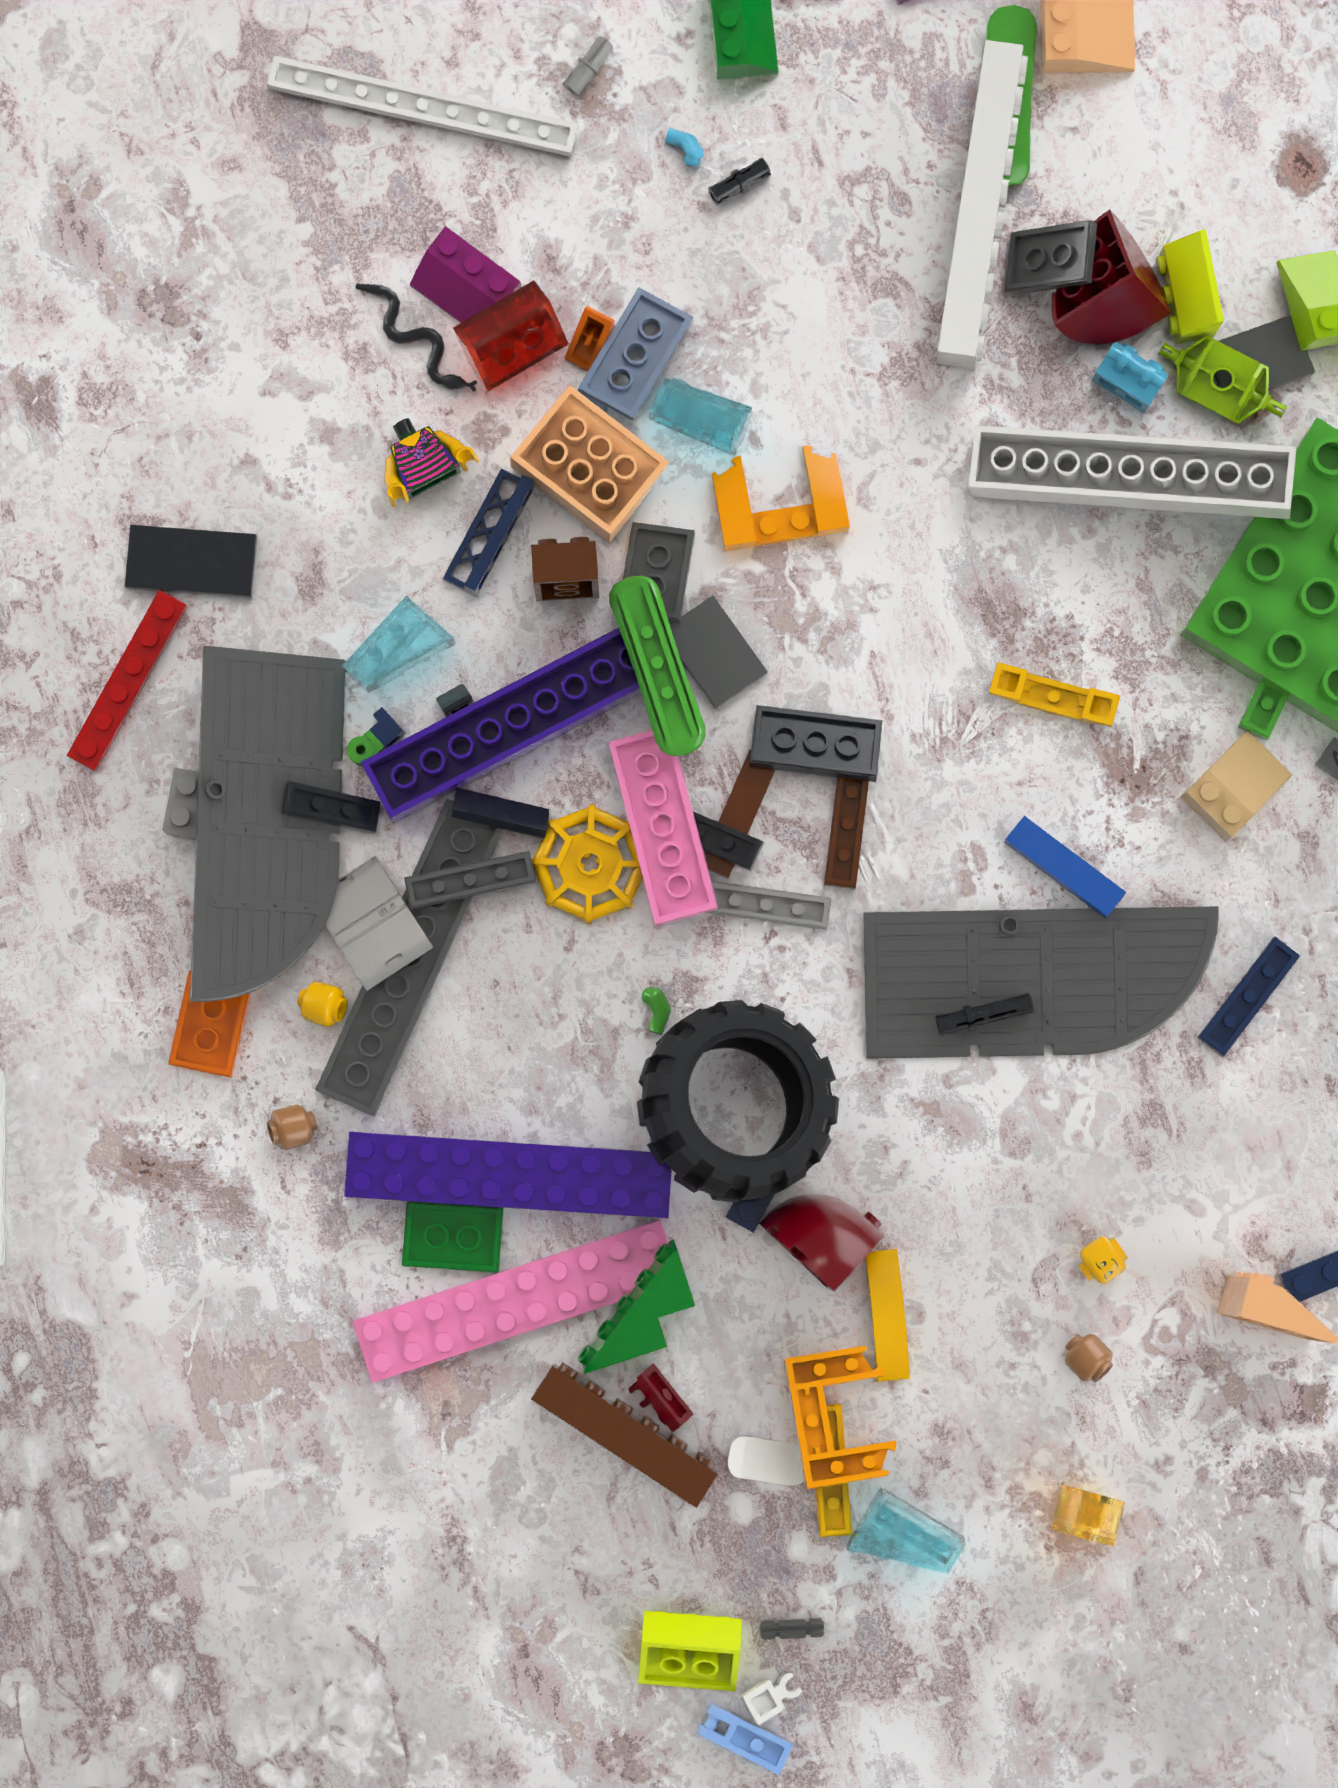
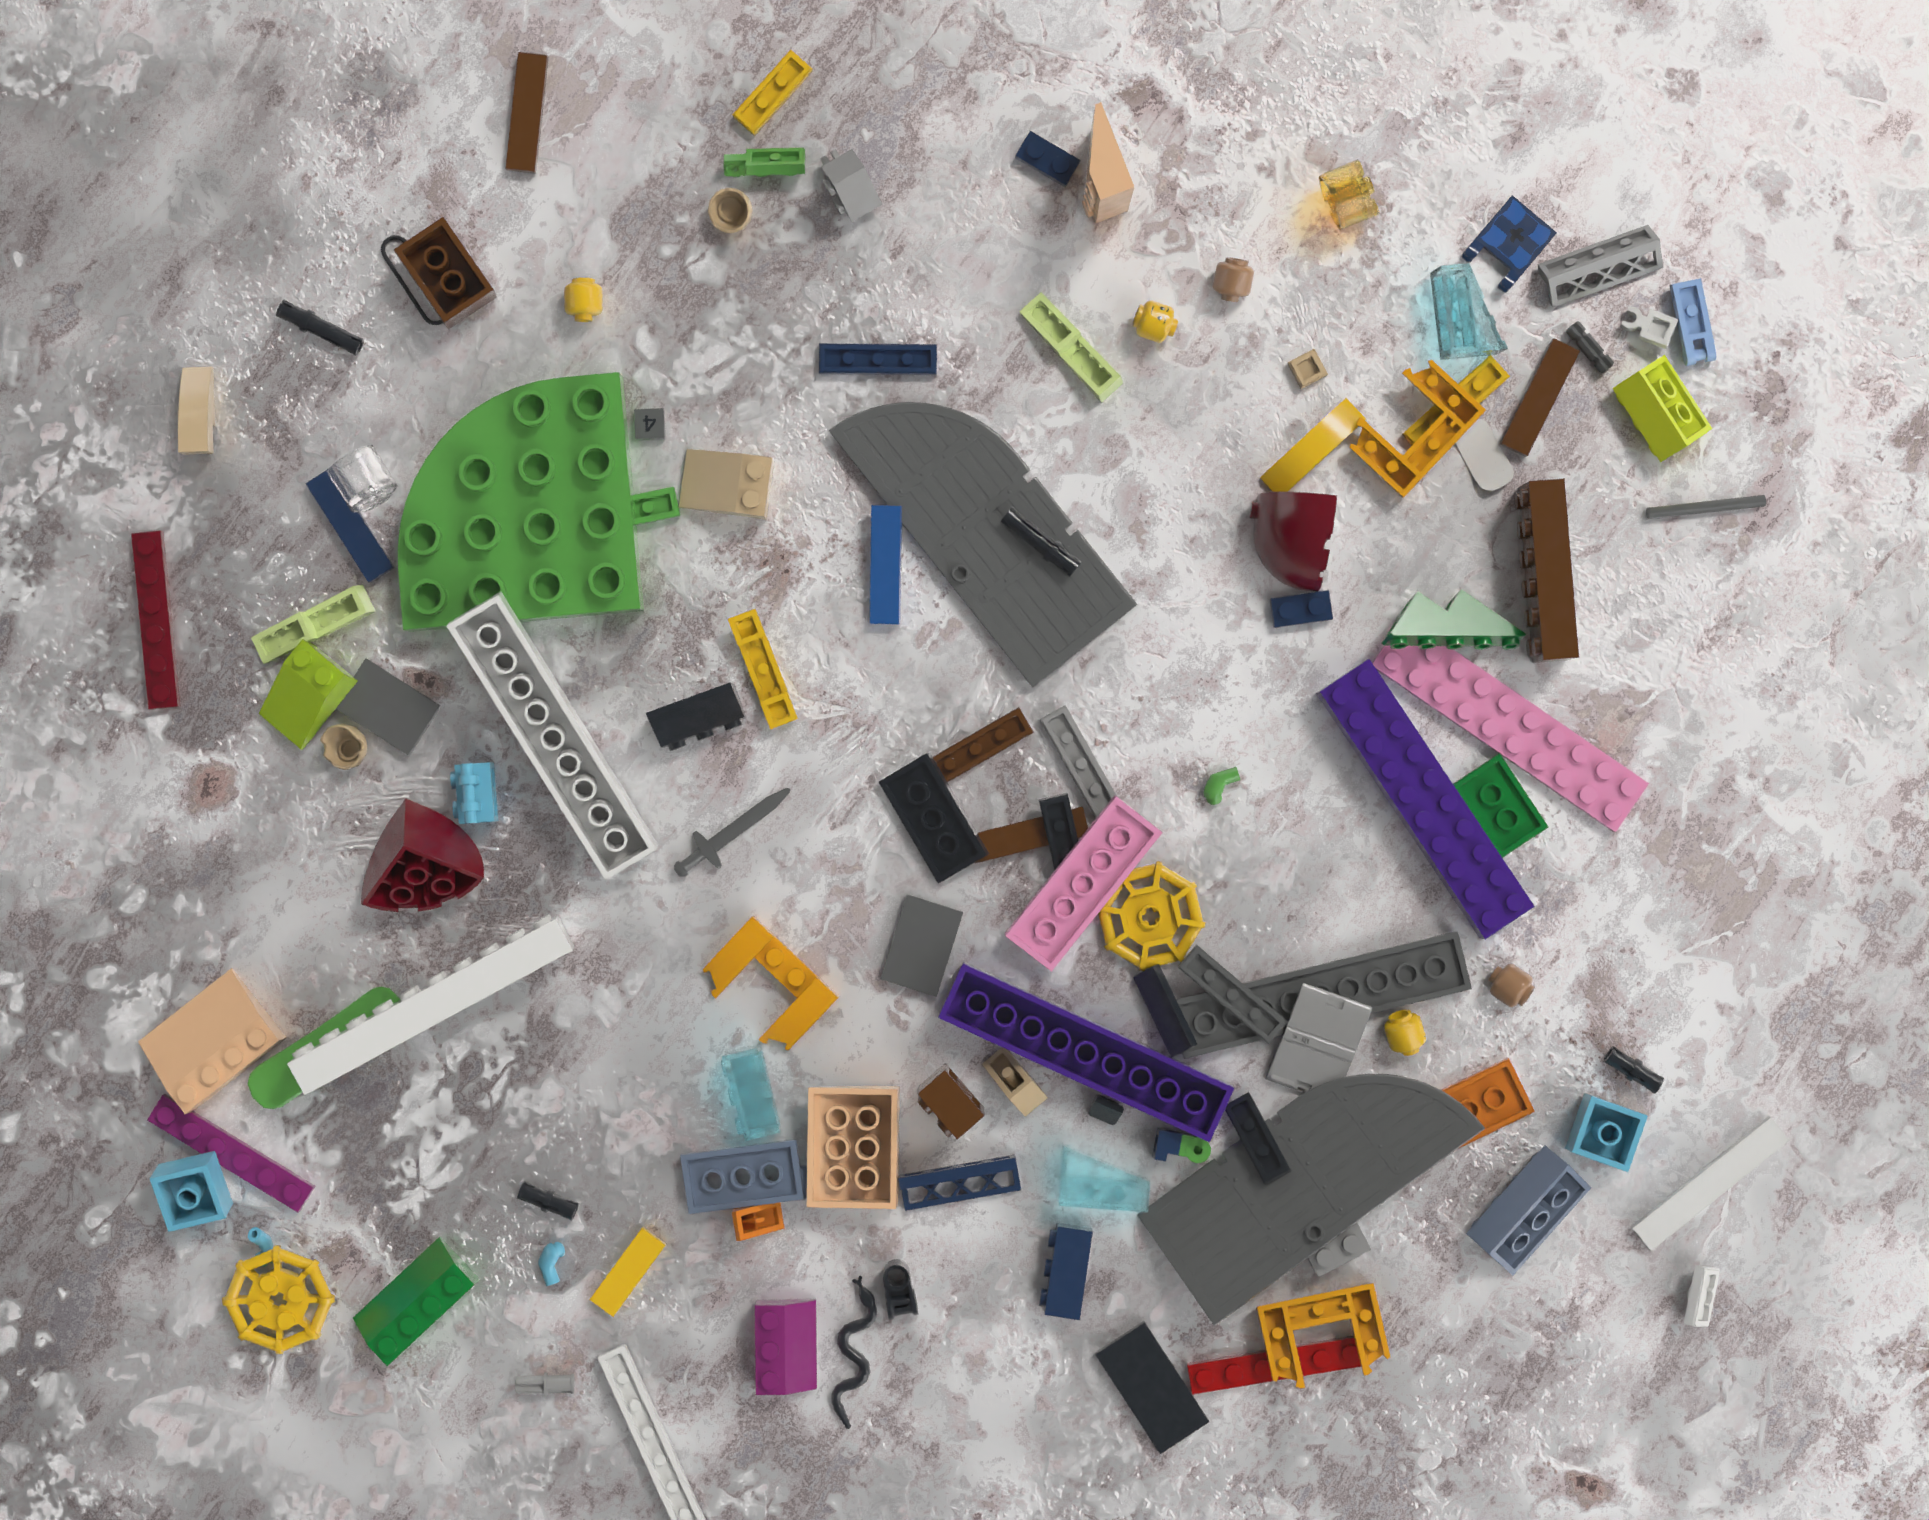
camera: 120 degrees left, 5 degrees up
torso [384,418,479,507] -> none
clear red brick [453,280,569,392] -> none
bright green piece [609,575,705,756] -> none
dark grey tile [623,522,695,624] -> none
dark red plate [628,1363,694,1433] -> none
black tyre [637,1000,839,1203] -> none
dark grey tile [1005,220,1097,295] -> none
neon yellow slope [1156,229,1224,344] -> none
lime plate [1158,336,1288,425] -> none
none -> tan hair [320,724,367,770]
none -> yellow tile [589,1227,666,1317]
none -> black slope [646,682,747,751]
none -> dark grey sword [674,788,790,877]
none -> black piece [883,1259,919,1320]
none -> tan slope [982,1047,1048,1117]
none -> yellowish green slope [1019,292,1123,403]
none -> dark blue brick [1039,1223,1093,1320]
none -> light orange wedge [1256,1283,1390,1389]
none -> tan tile [1287,349,1328,389]
none -> dark blue flag [1461,195,1557,293]
none -> sand blue slope [1466,1145,1591,1276]
none -> reddish brown tile [1500,338,1580,457]
none -> light grey fence [1537,225,1663,307]
none -> medium azure brick [1565,1093,1648,1172]
none -> black pin [1603,1046,1664,1094]
none -> dark grey bar [1646,495,1766,519]

